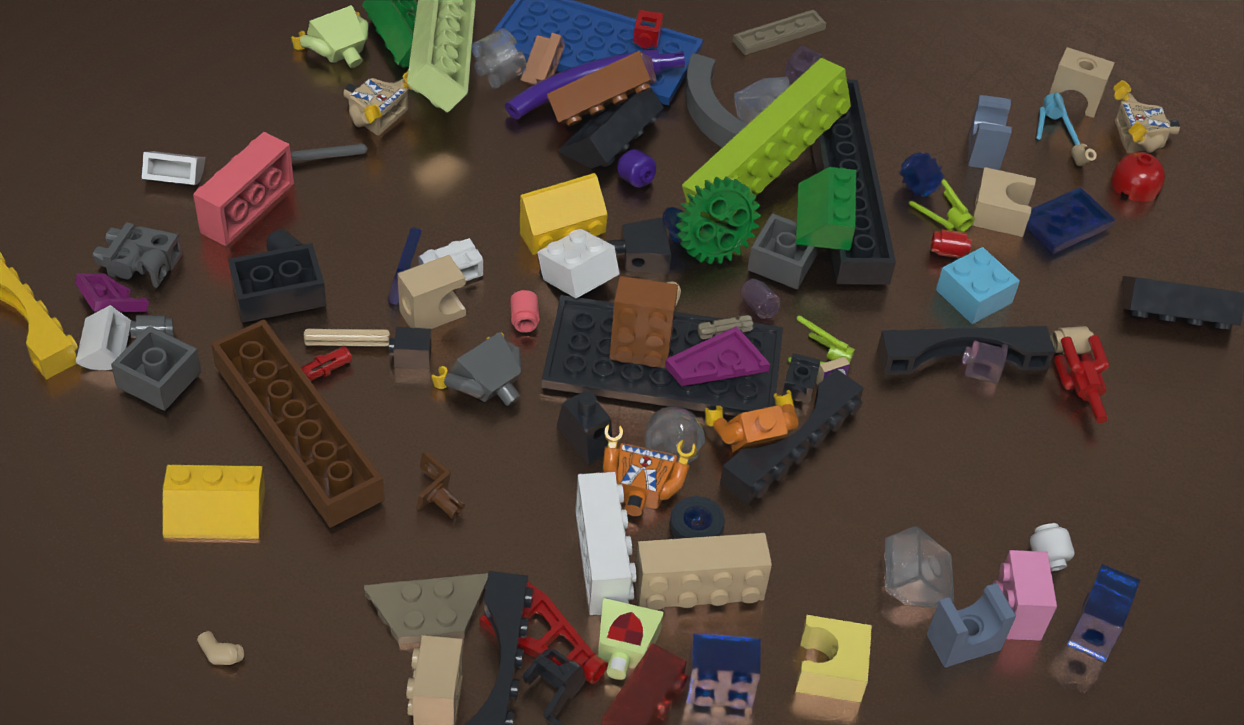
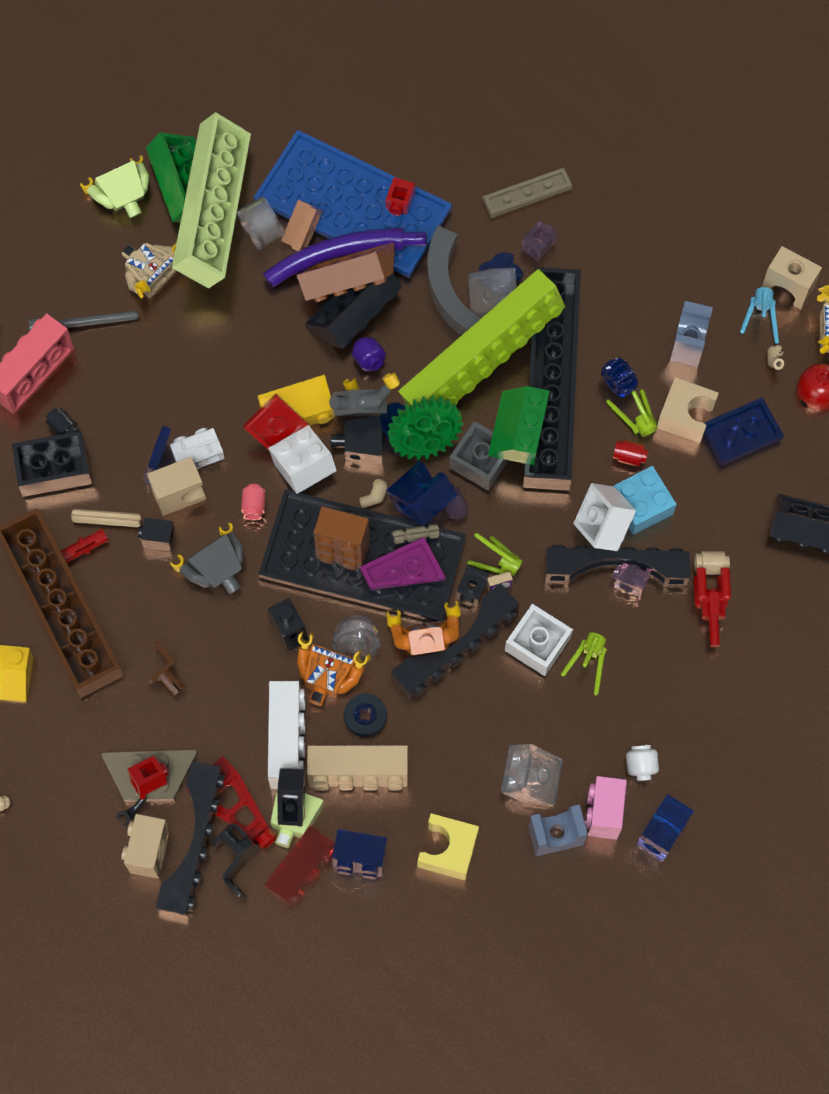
camera: 10 degrees right, 20 degrees up
none -> black hand [116,796,148,826]
none -> red brick [127,756,169,800]
none -> red tile [243,393,309,450]
none -> black brick [277,768,305,826]
none -> dark grey torso [329,372,400,417]
none -> clear blue piece [386,461,458,526]
none -> white brick [505,604,573,676]
none -> lime plant [561,632,607,695]
none -> white brick [573,483,636,551]

